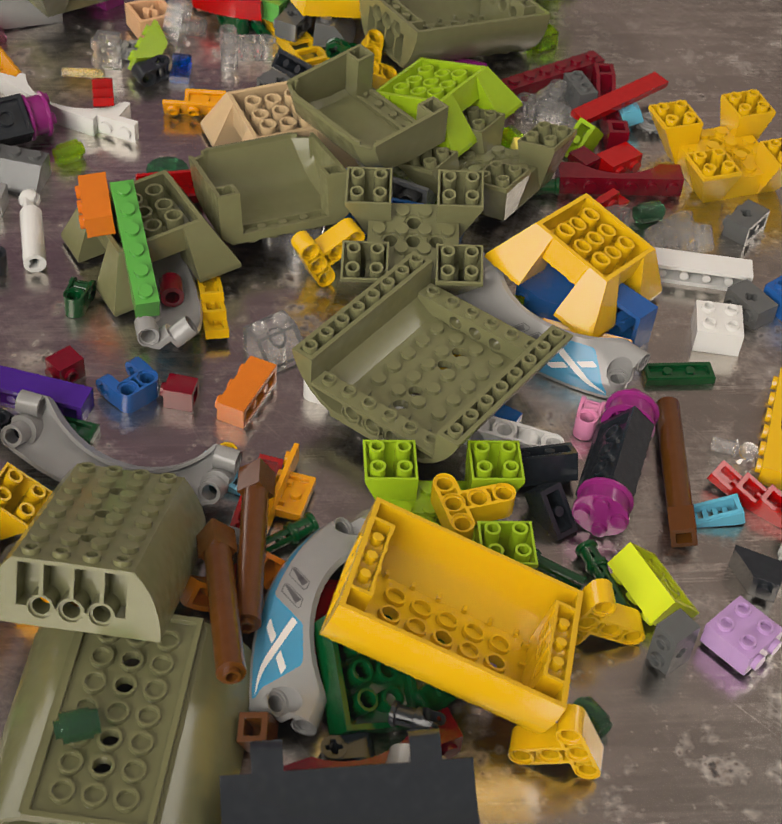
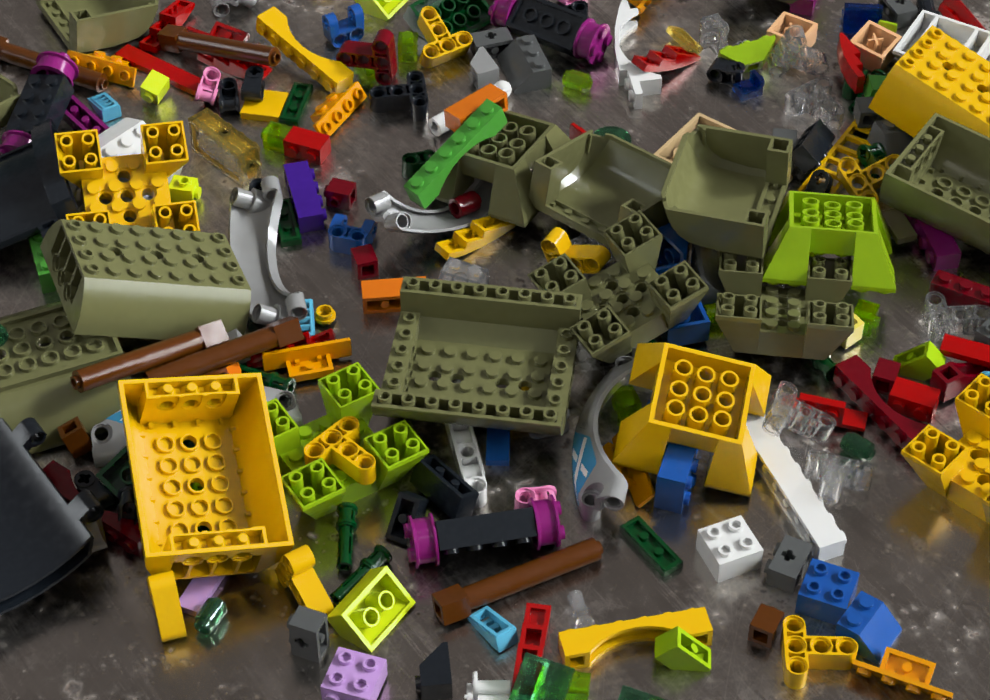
camera: 65 degrees right, 0 degrees up
light orange bracket [162,88,226,116] -> none
dark grey brick [722,199,770,246] -> none

